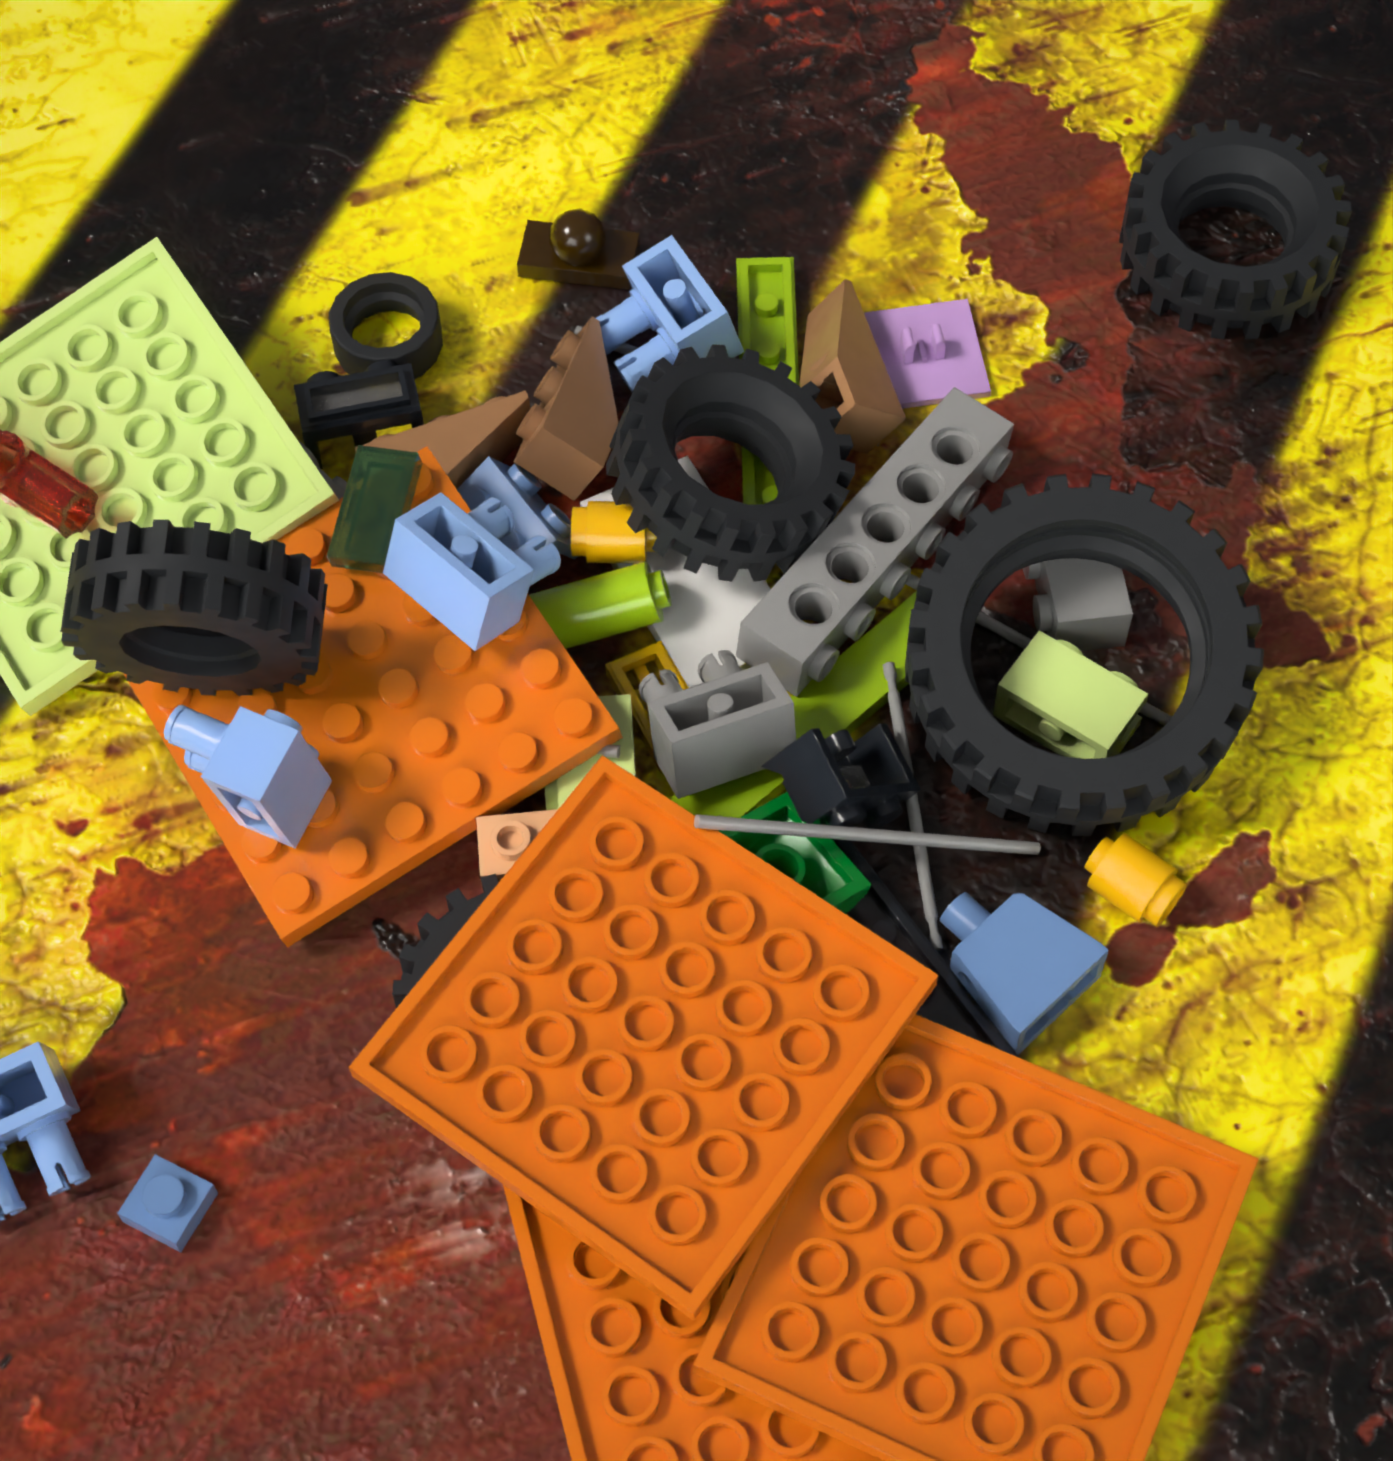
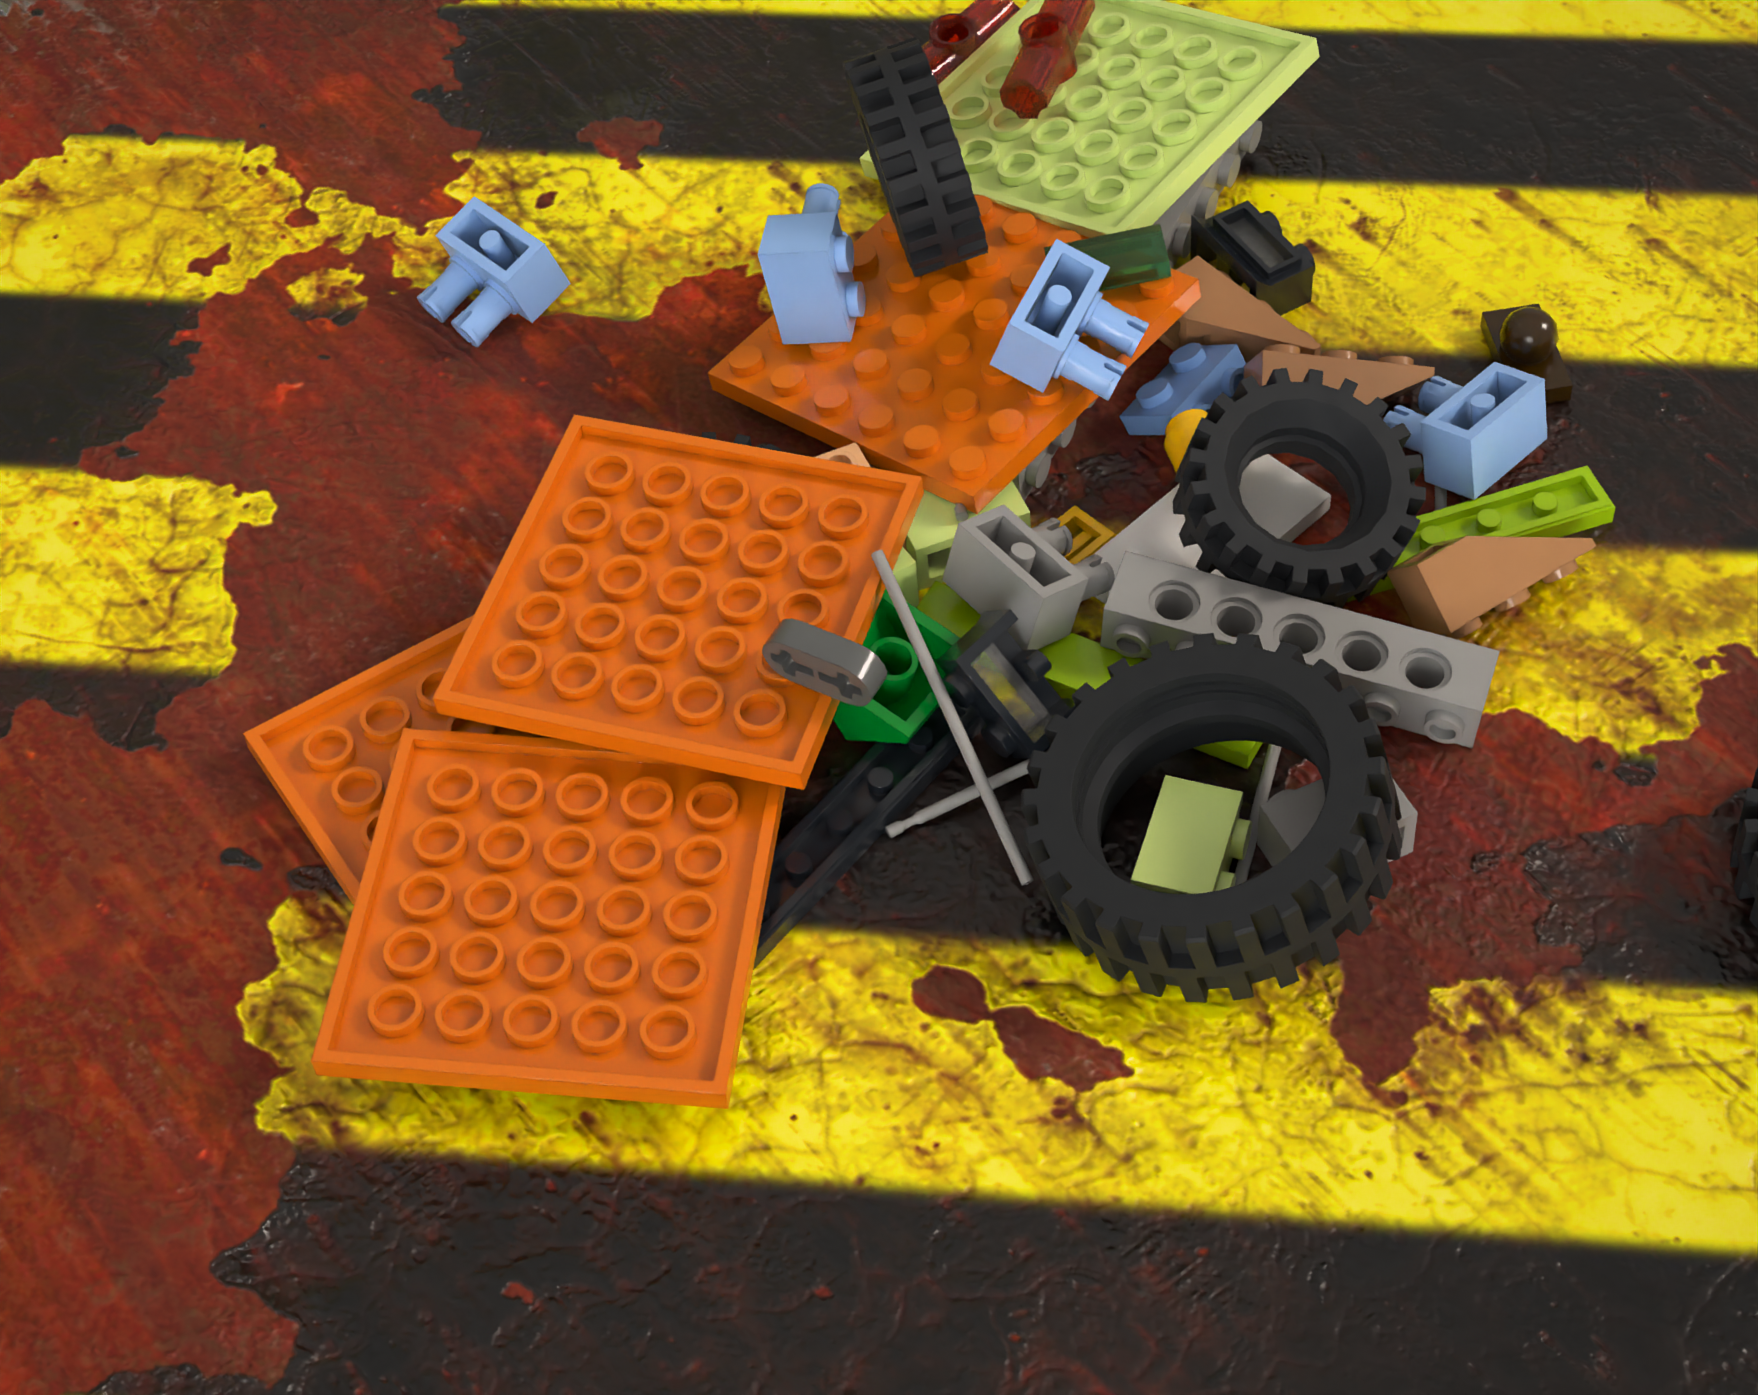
camera: 75 degrees right, 10 degrees down
medium blue plate [117,1154,218,1253] -> none
black tyre [329,272,443,379] -> none
lime brick [529,561,672,649] -> none
lavender piece [864,299,991,409] -> none
medium blue torso [940,892,1109,1055] -> none
yellow brick [1084,833,1188,927] -> none
none -> dark grey beam [762,618,887,706]

